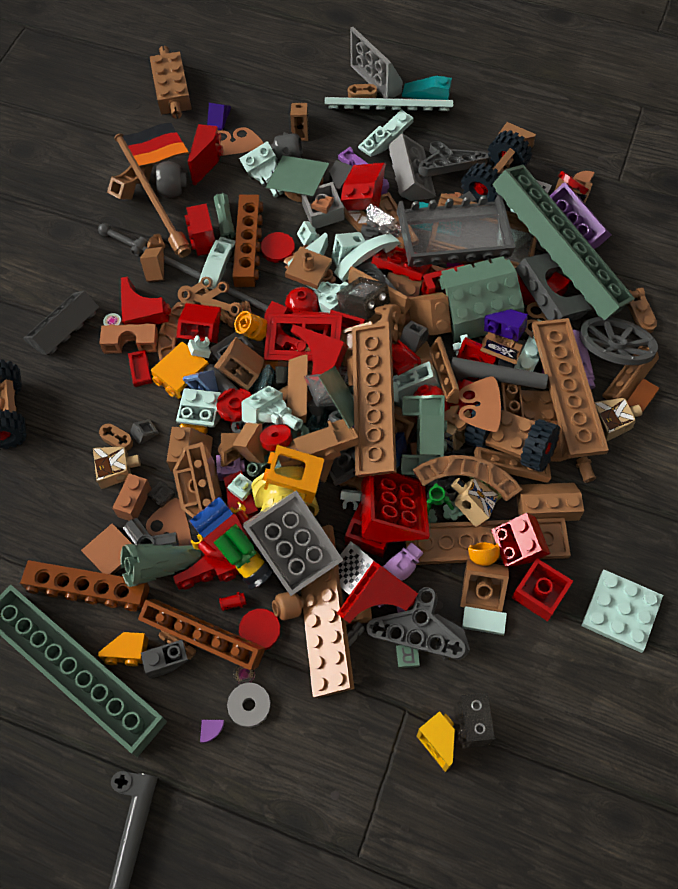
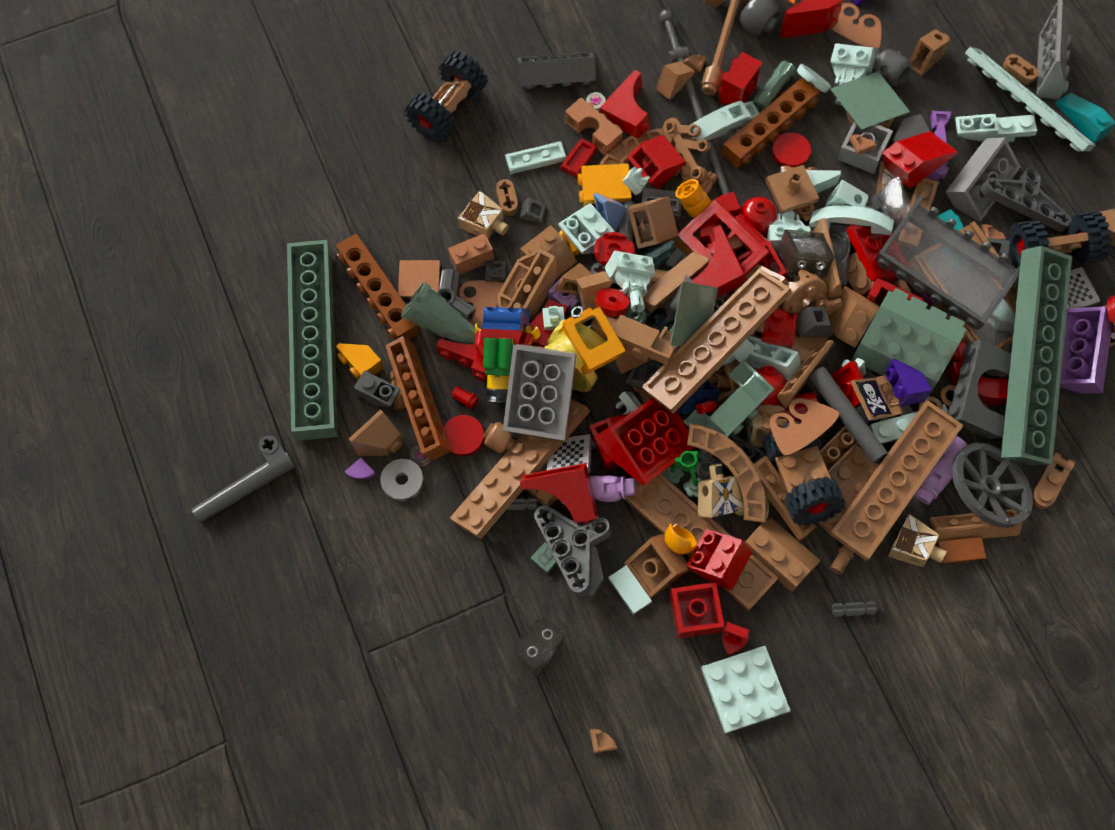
camera: 45 degrees right, 5 degrees up
light aqua tile [297,221,320,246] -> none
yellow slope [416,711,455,772] -> none
none -> medium nougat slope [349,410,403,456]
none -> light aqua tile [505,141,566,174]
none -> medium nougat tile [590,729,617,754]
none -> red arm [696,399,717,415]
none -> red tile [722,622,749,656]
none -> light aqua tile [797,64,831,93]
none -> medium nougat piece [814,298,843,316]
none -> dark grey axle [832,601,877,617]

